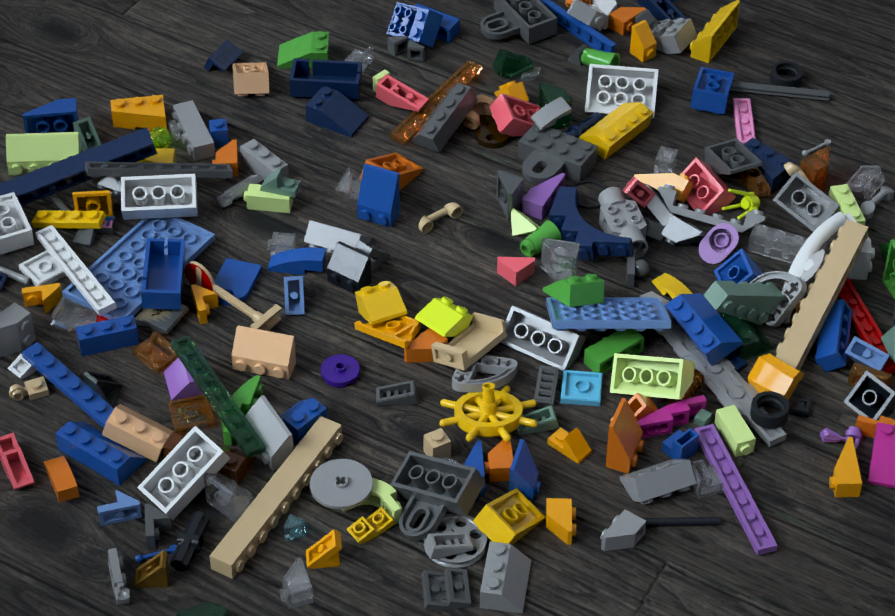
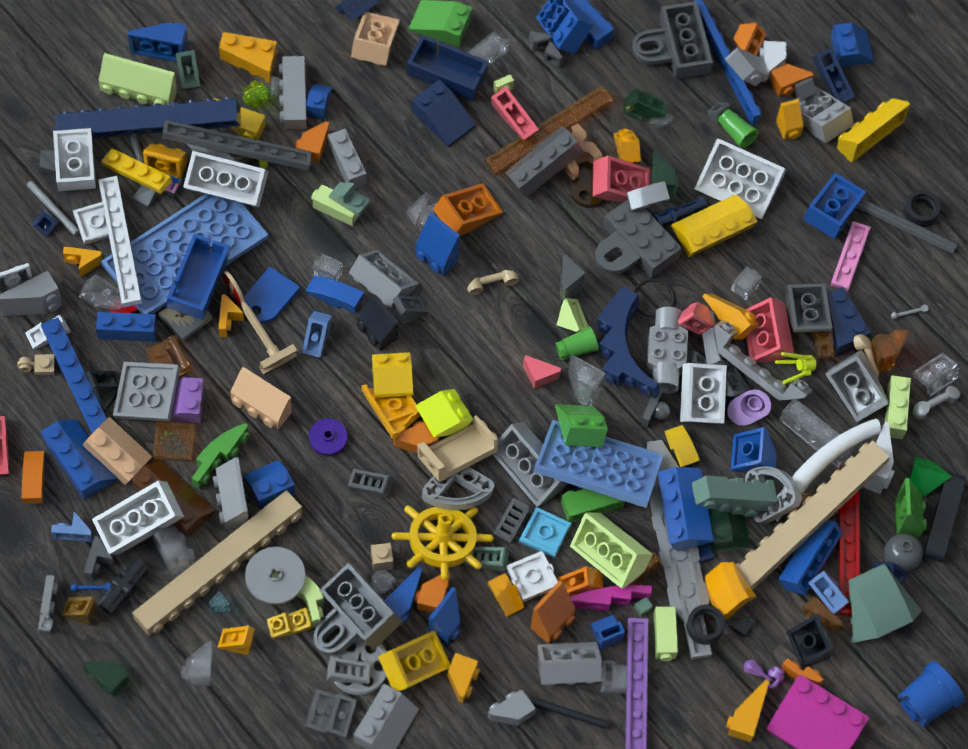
camera: 15 degrees right, 20 degrees up
clear green plate [171,336,266,458] -> none
light grey hinge [216,174,263,207] -> none
medium lavender slope [521,173,566,220] -> none
white slope [797,249,825,286] -> none
none -> light grey plate [113,362,180,422]
none -> white plate [506,551,558,602]
none -> white slope [680,363,727,423]

